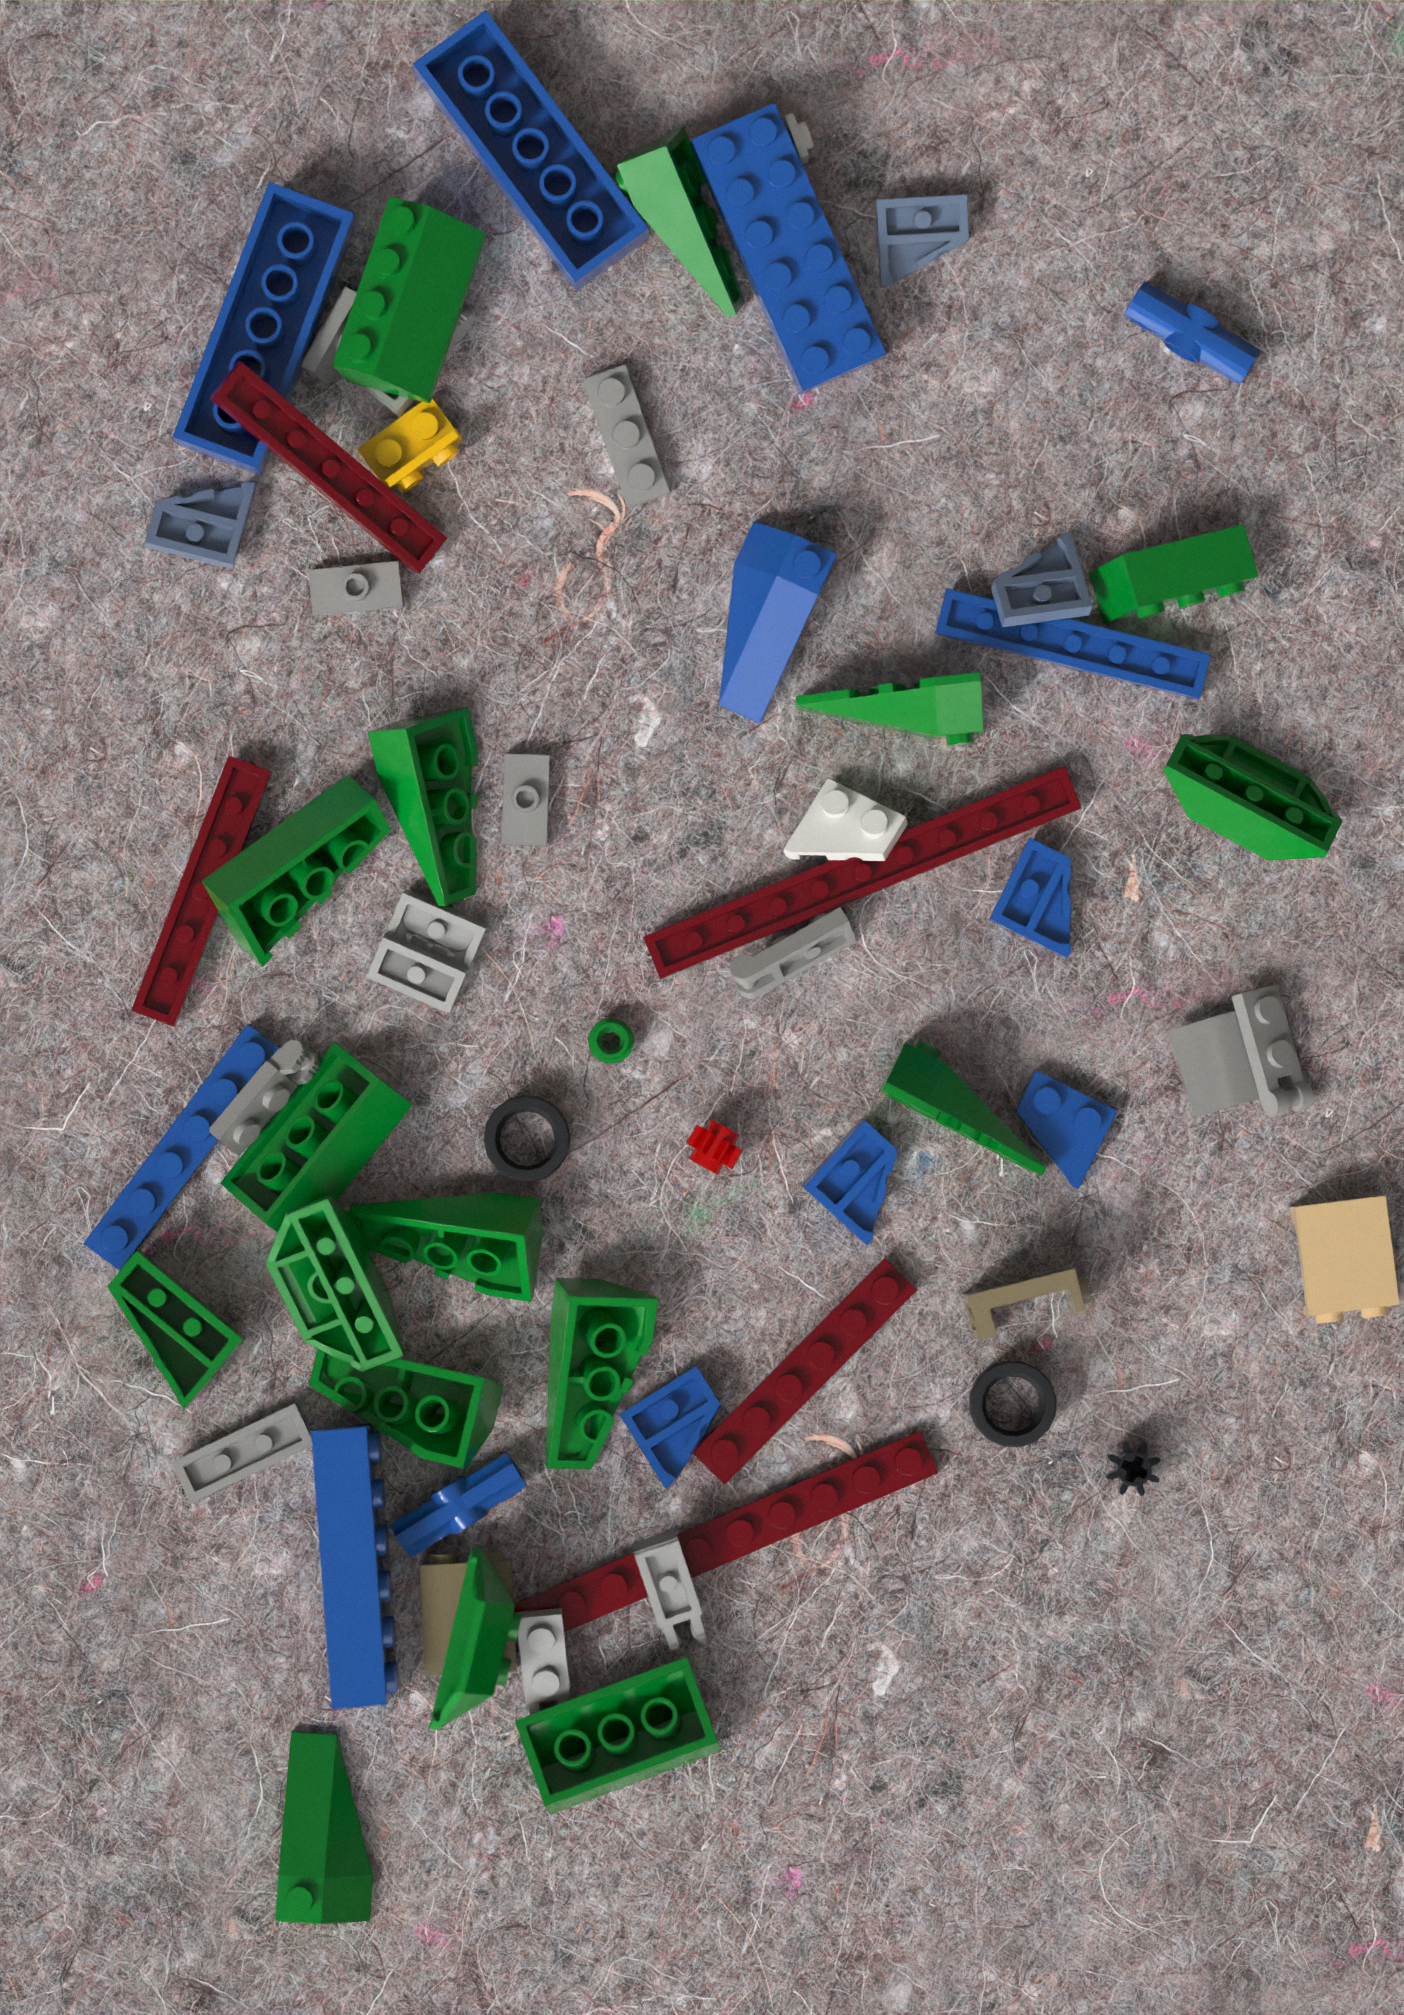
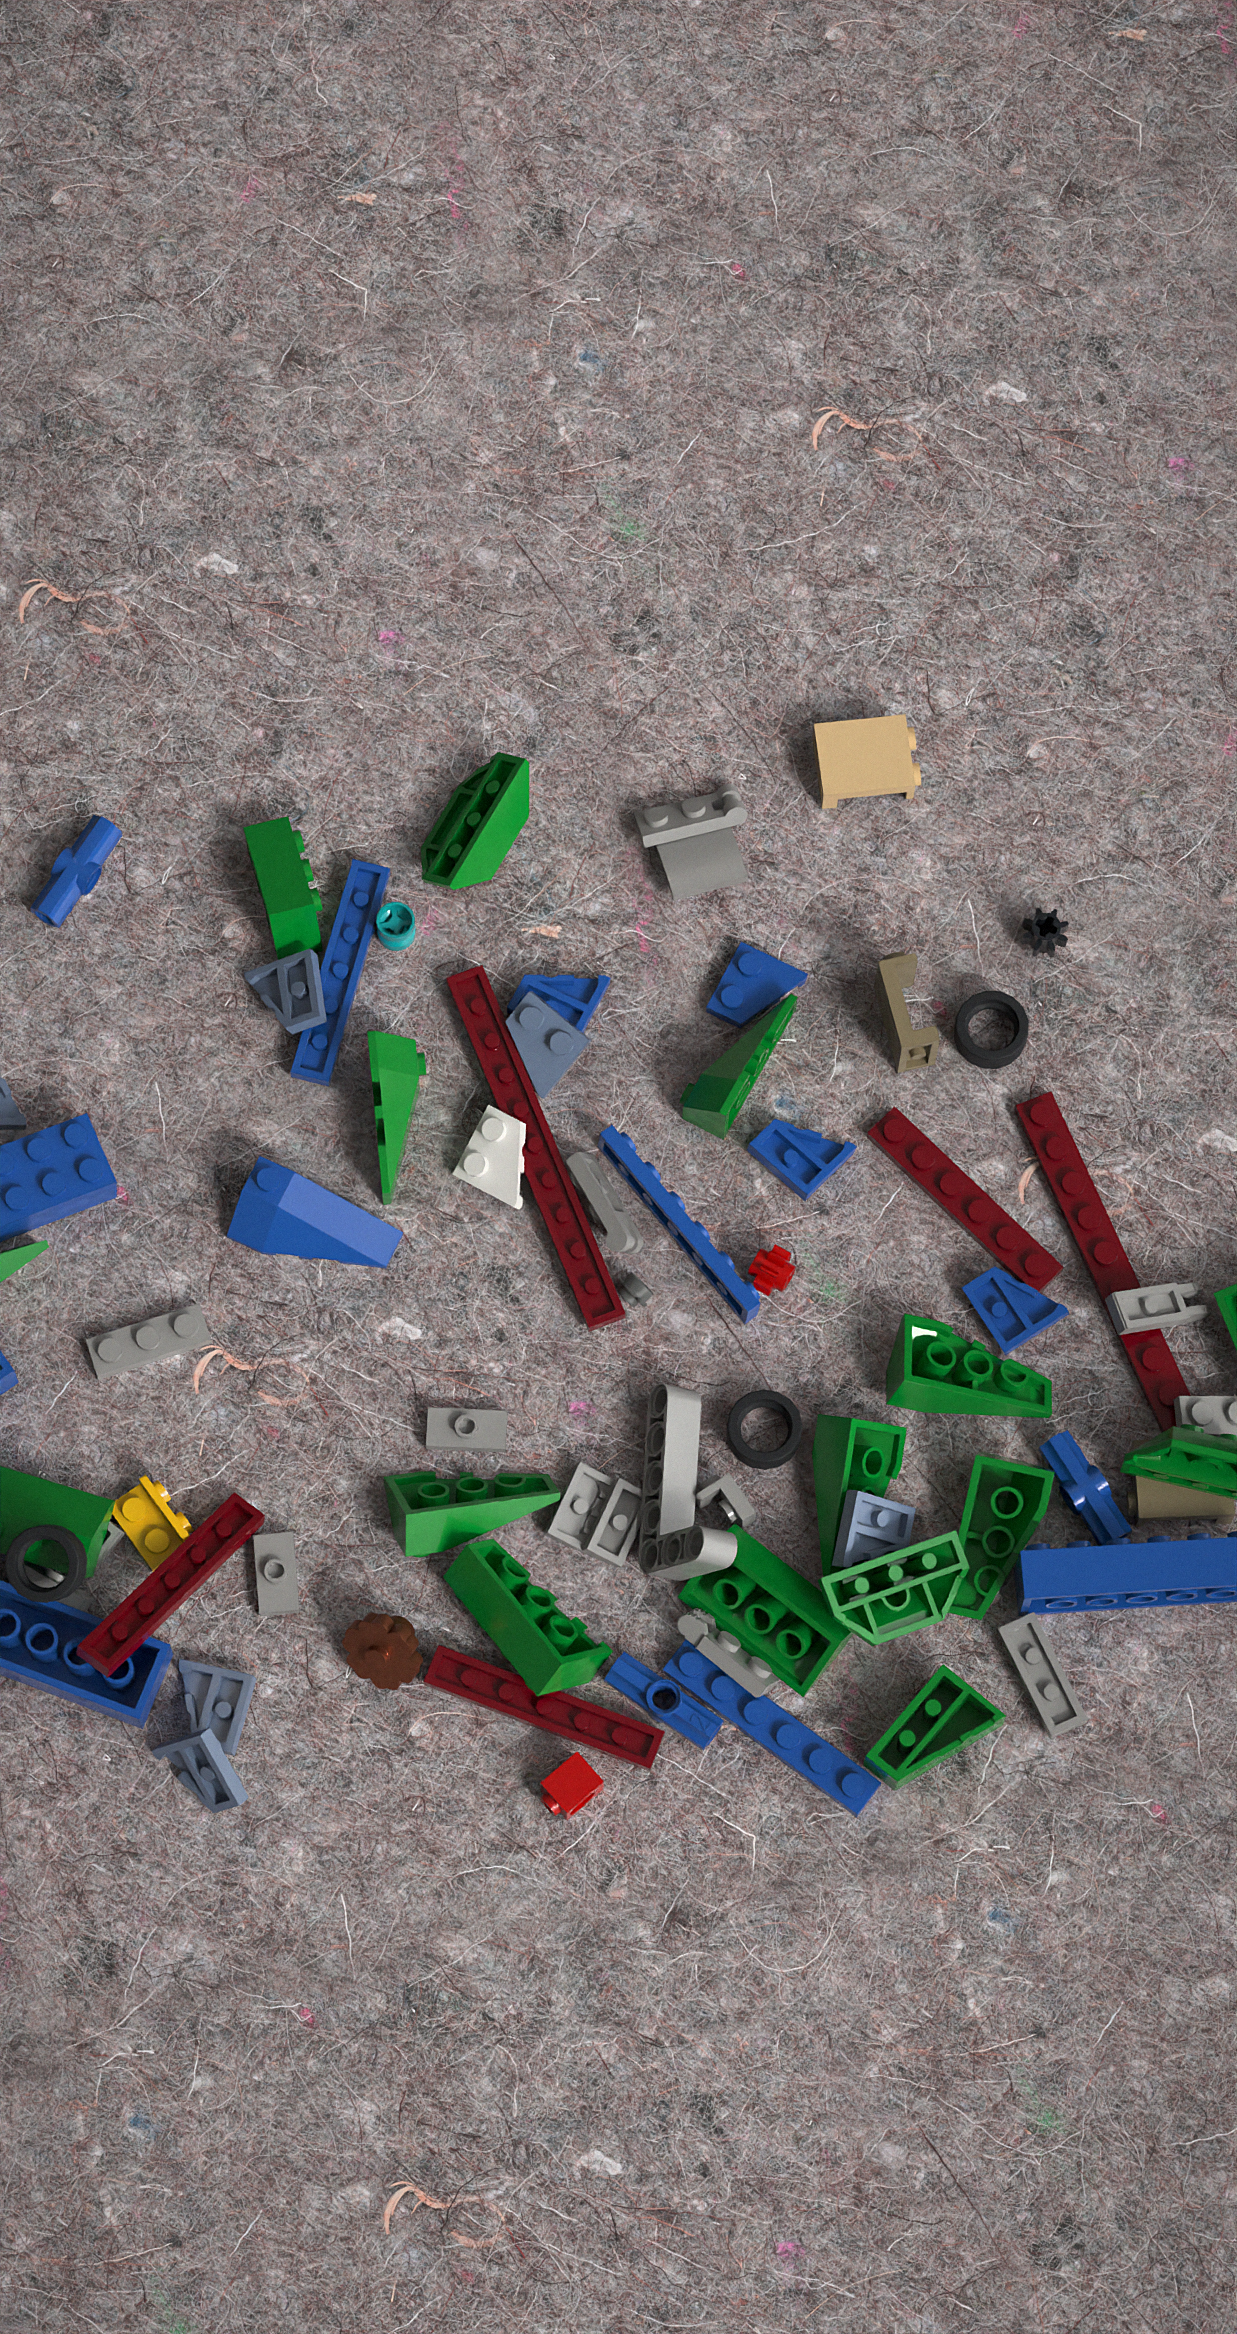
camera: 85 degrees left, 15 degrees down
green plate [588,1018,634,1064] -> none
none -> black tyre [5,1524,88,1603]
none -> sand blue wing [151,1728,249,1813]
none -> copper plant [342,1612,423,1690]
none -> teal wheel [376,902,416,951]
none -> sand blue wing [505,991,592,1099]
none -> red brick [540,1751,604,1820]
none -> blue plate [597,1125,761,1324]
none -> blue piece [604,1652,724,1751]
none -> dark grey plate [618,1272,653,1308]
none -> light grey beam [638,1383,738,1581]
none -> light grey bracket [696,1473,756,1529]
none -> sand blue wing [832,1490,916,1568]

